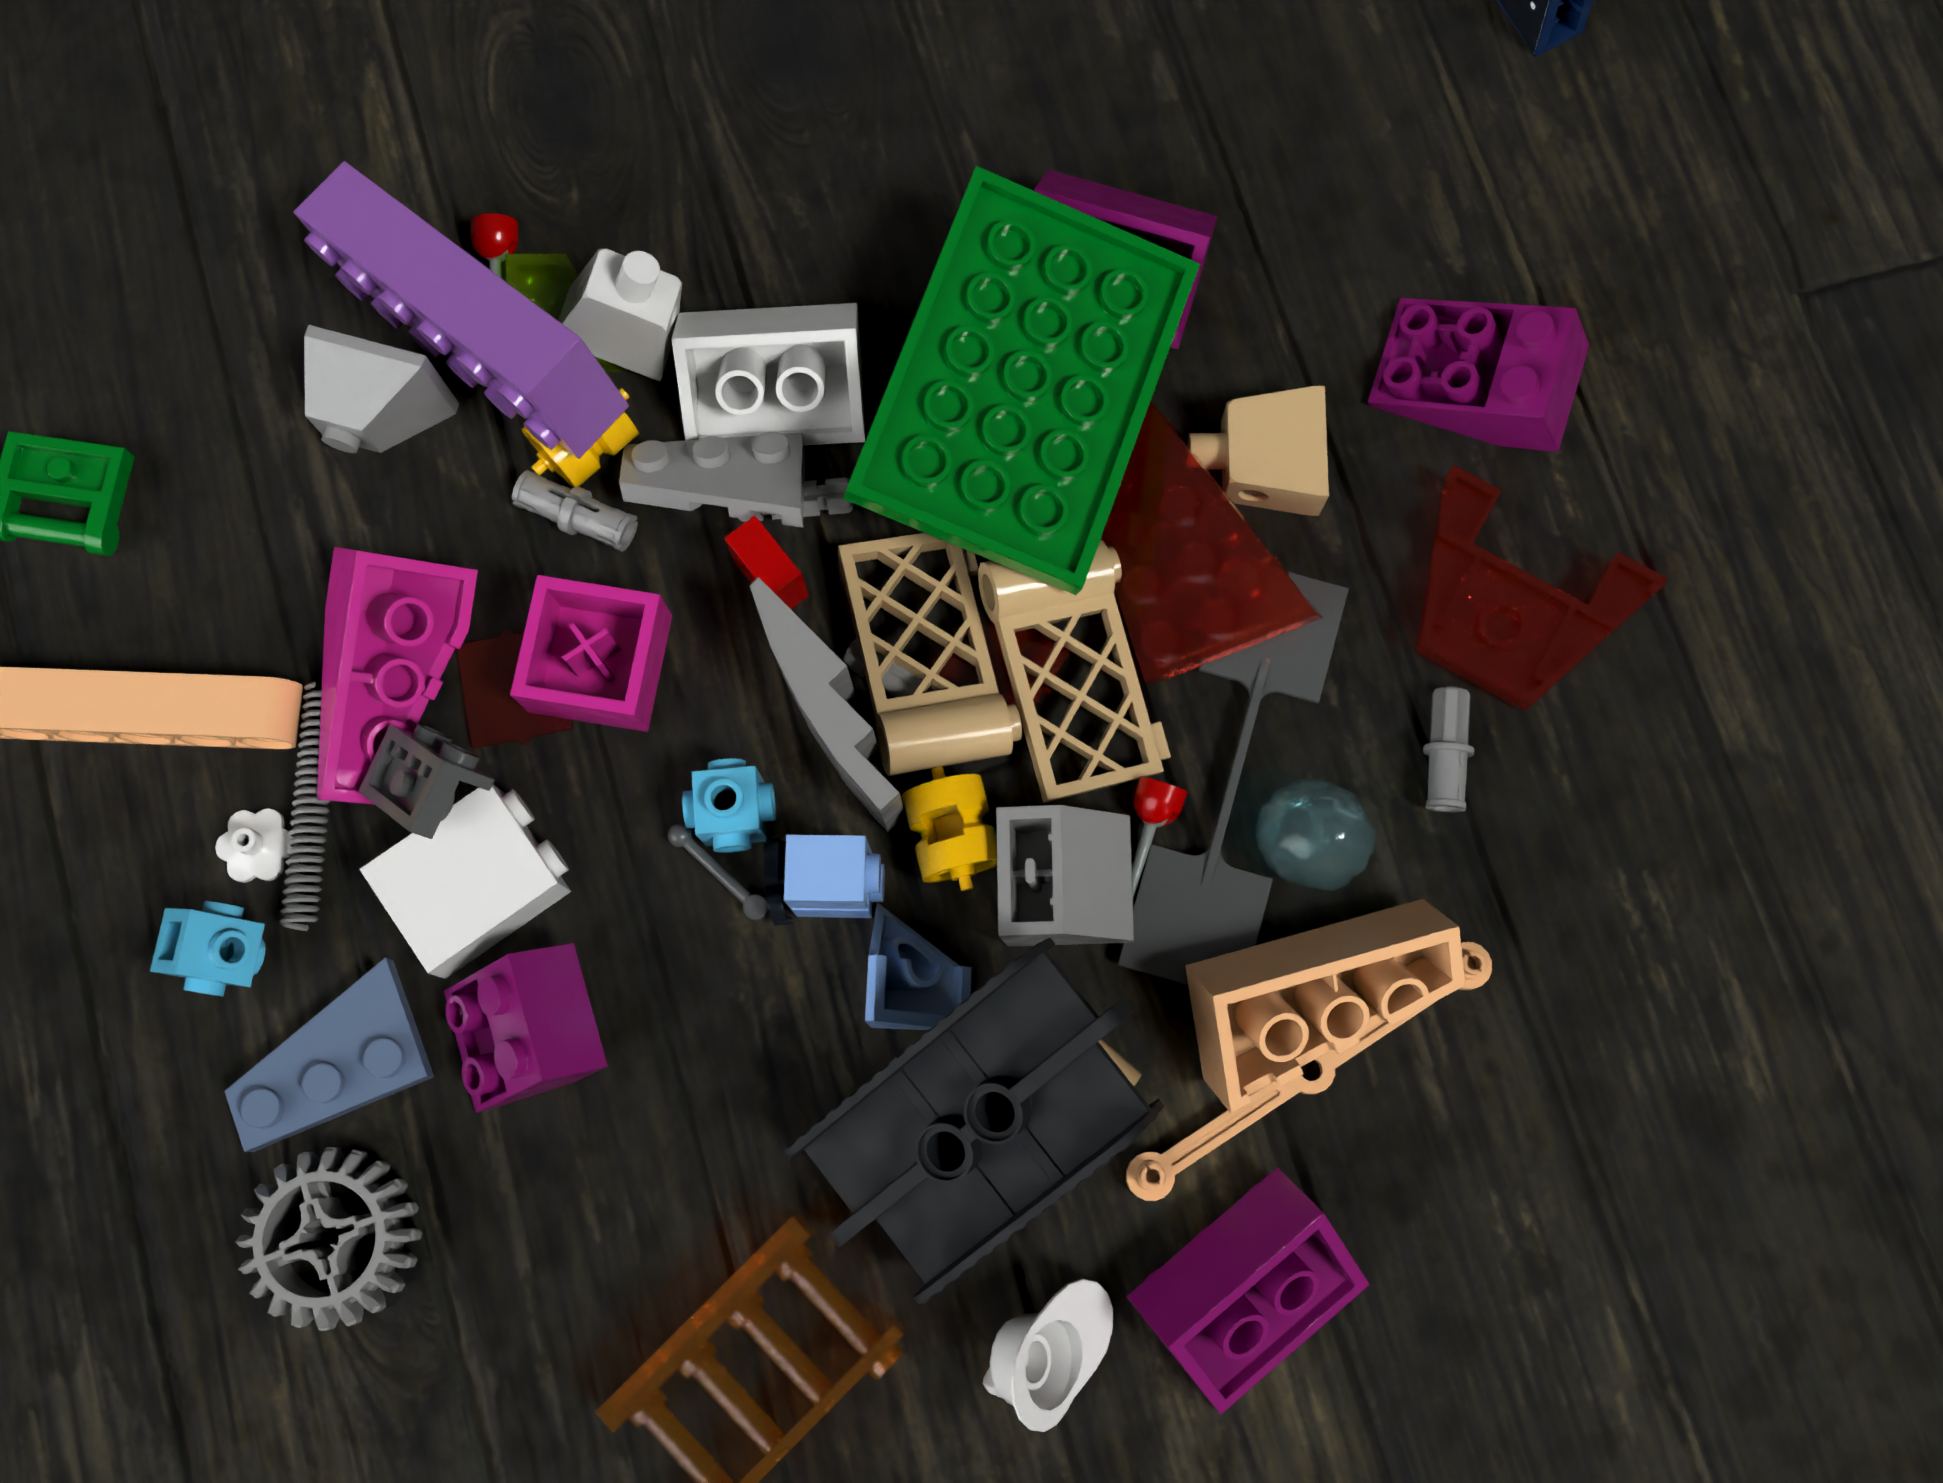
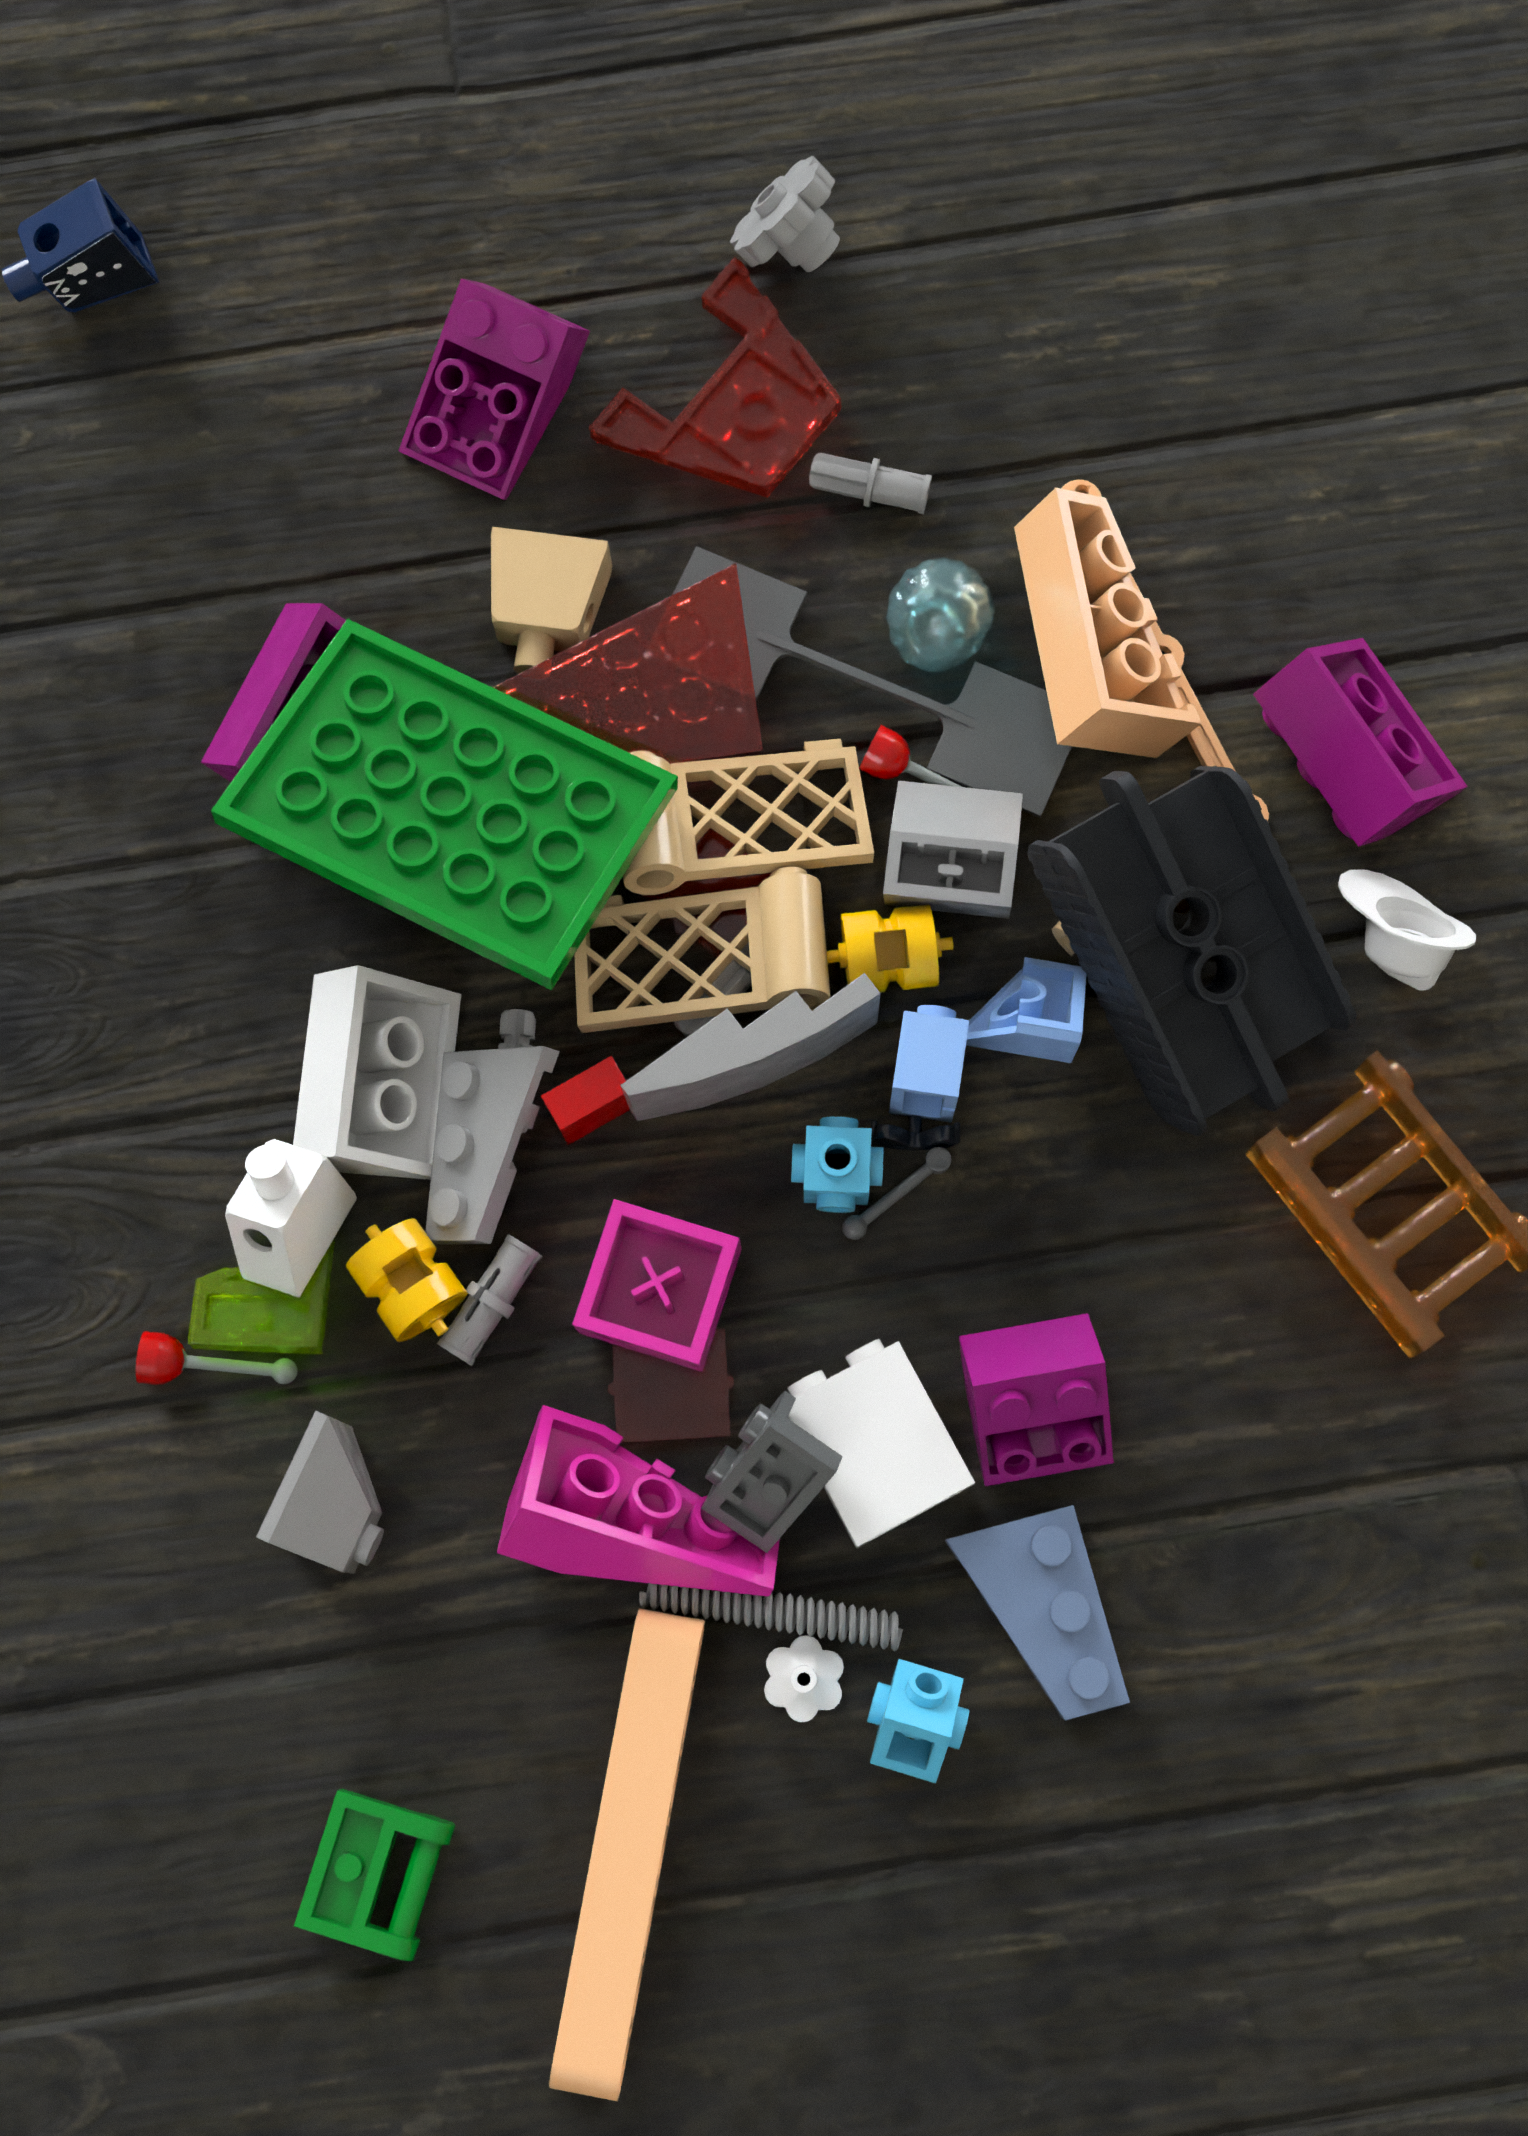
camera: 80 degrees left, 0 degrees up
light grey gear [235,1147,422,1331] -> none
medium lavender brick [293,161,629,459] -> none
none -> light grey plant [730,156,840,272]

